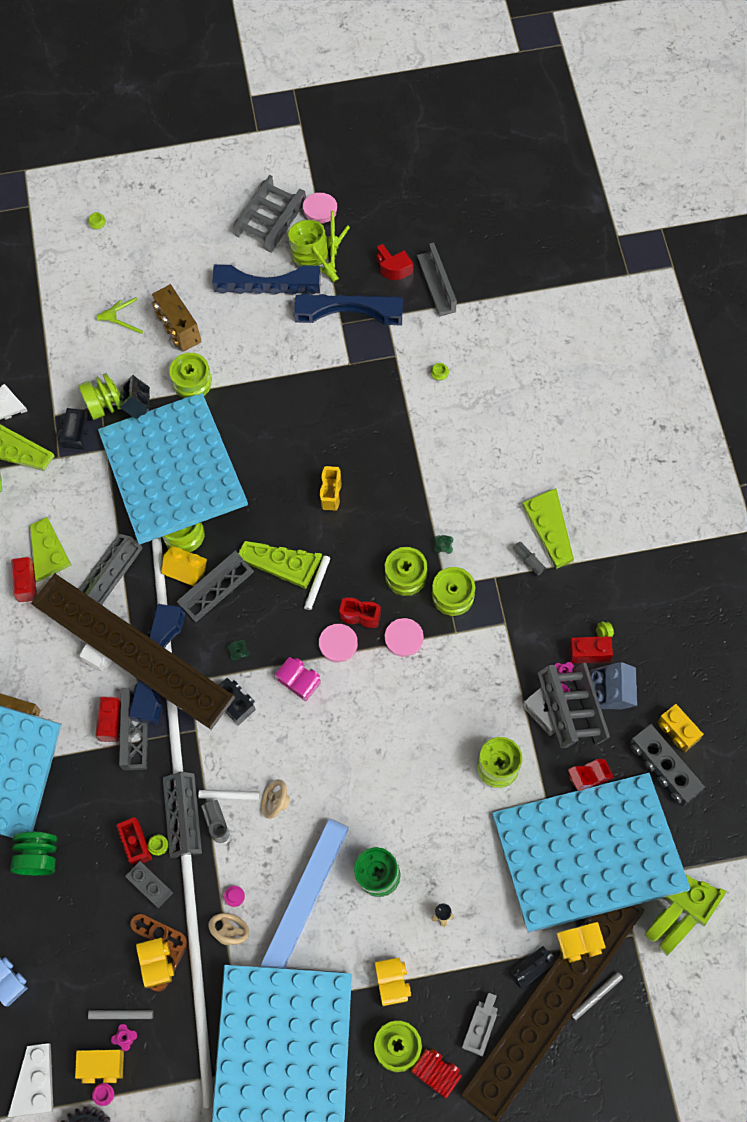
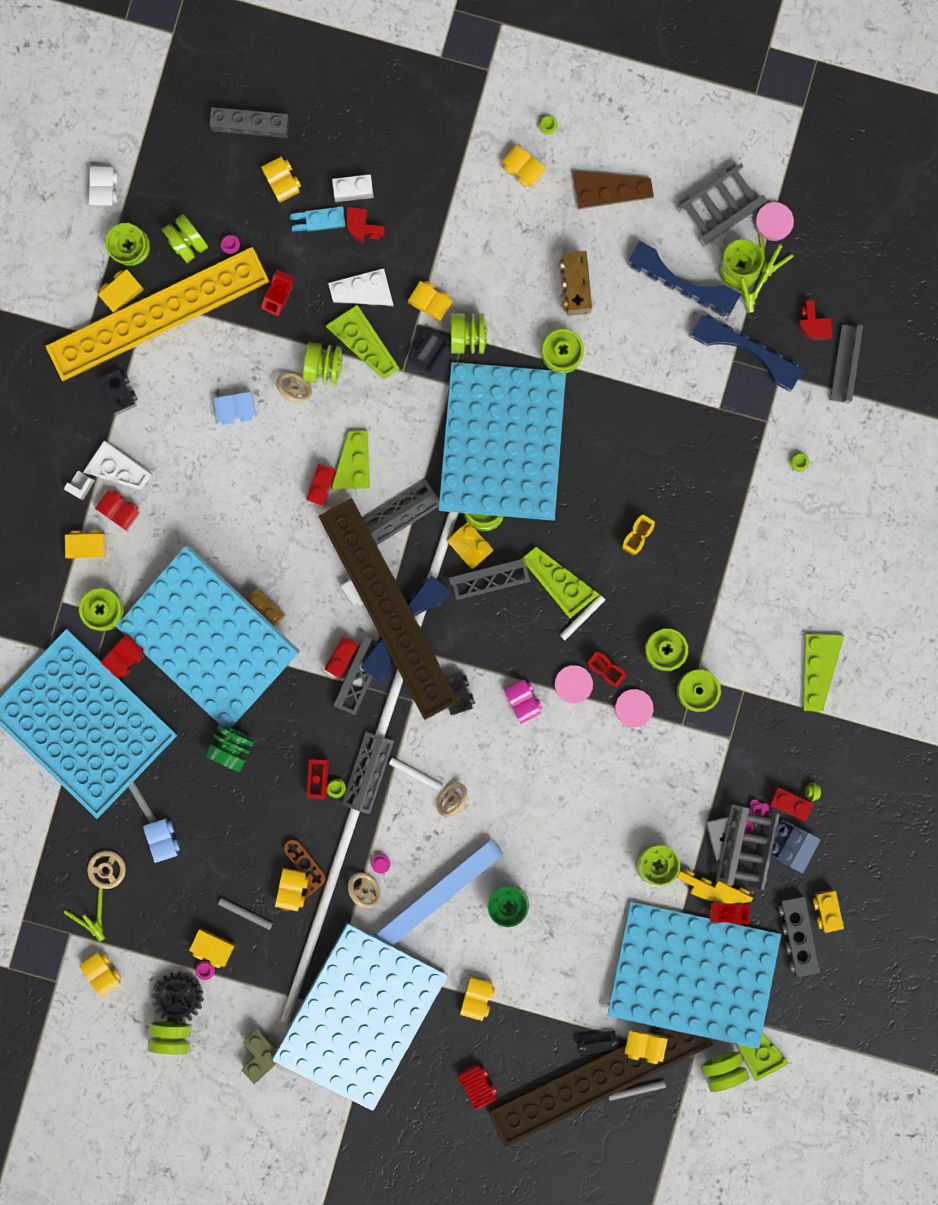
camera: 20 degrees right, 20 degrees up
white wing [8,1044,53,1117] -> none
lime plant [97,297,143,334] -> none
dark pink plate [111,1024,137,1051] -> none
black brick [120,375,150,419] -> none
dark grey brick [125,861,173,909] -> none
dark grey piece [201,800,230,843] -> none
clear green plate [227,640,249,661] -> none
lime wheel [374,1021,422,1072] -> none
black piece [432,903,454,927] -> none
clear green plate [434,535,454,554] -> none
light grey hinge [462,993,498,1056] -> none
dark grey axle [513,542,546,576] -> none
none -> yellow brick [408,281,453,322]
none -> yellow brick [502,144,546,188]
none -> reddish brown wing [572,171,654,210]
none -> yellow slope [677,869,753,904]

